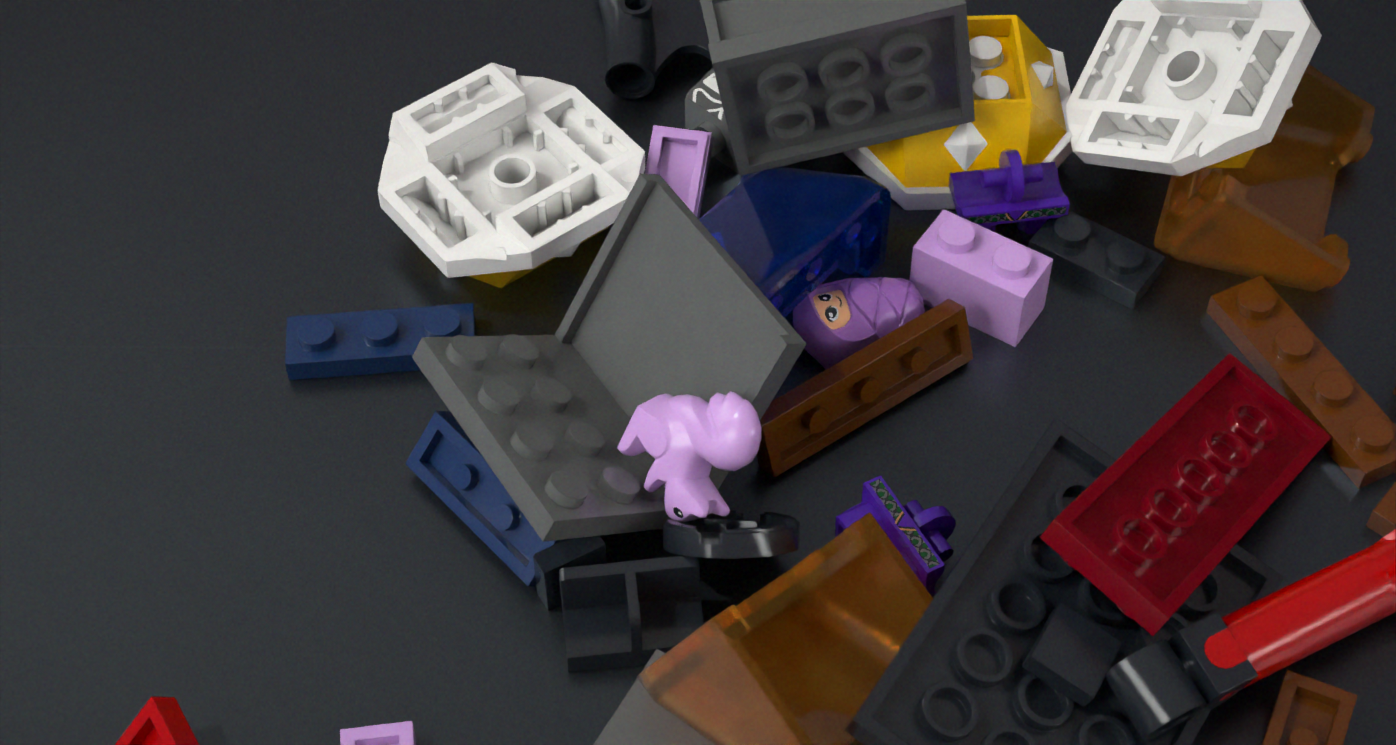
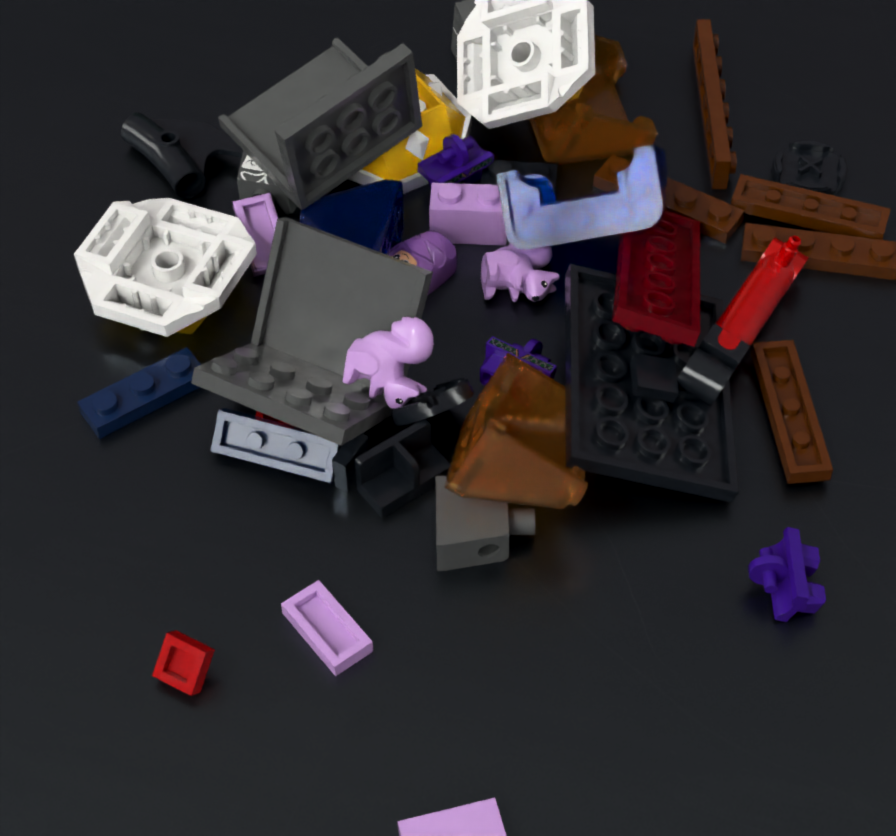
camera: 30 degrees left, 0 degrees up
reddish brown plate [756,299,973,478] -> none
none -> lavender animal [480,234,560,302]
none -> clear blue windscreen [496,145,668,249]

